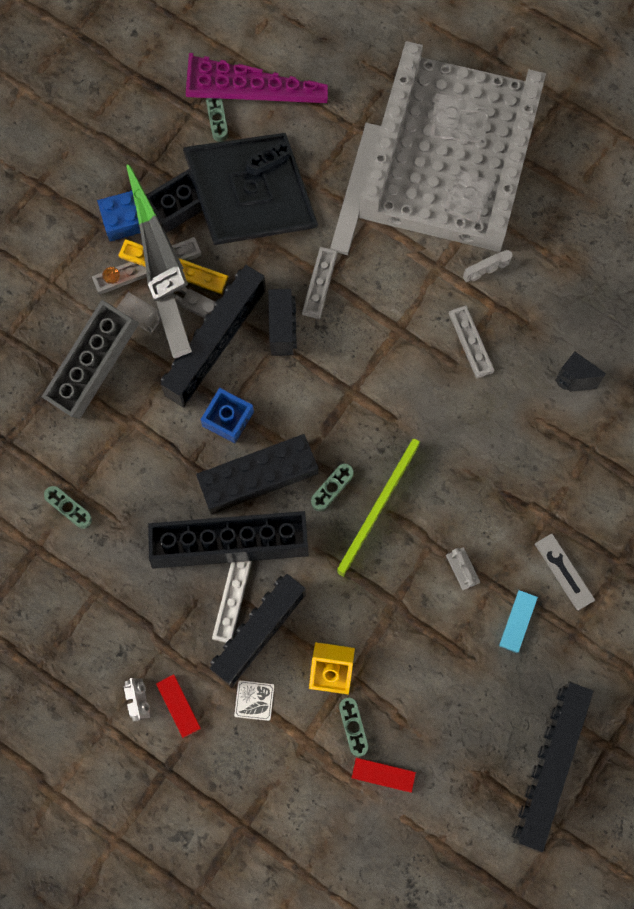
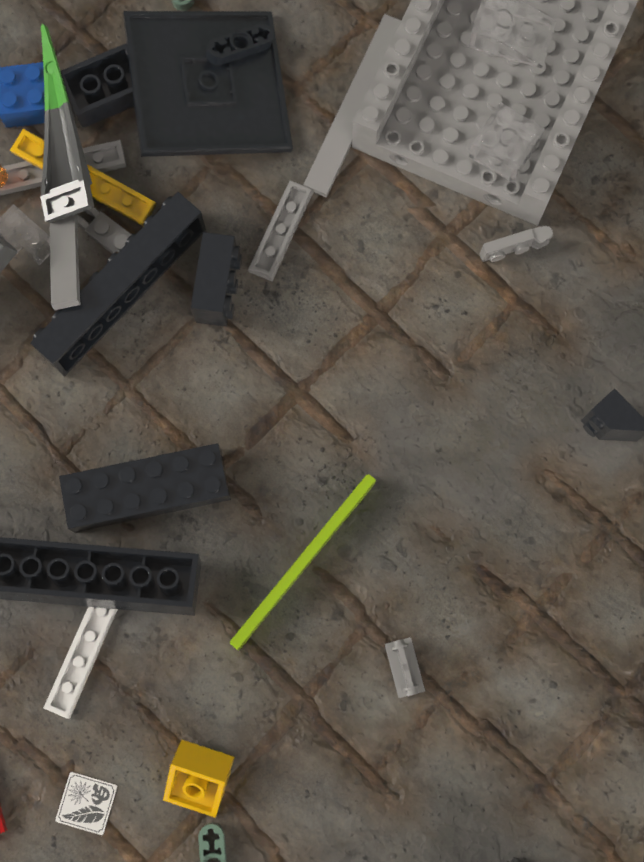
camera: 10 degrees right, 5 degrees up
blue brick [200,388,254,444] -> none
black brick [209,573,306,688] -> none
sand green beam [311,464,353,511] -> none
light grey tile [449,305,495,379] -> none
medium azure tile [499,590,538,653] -> none
light grey tile [535,534,595,611] -> none

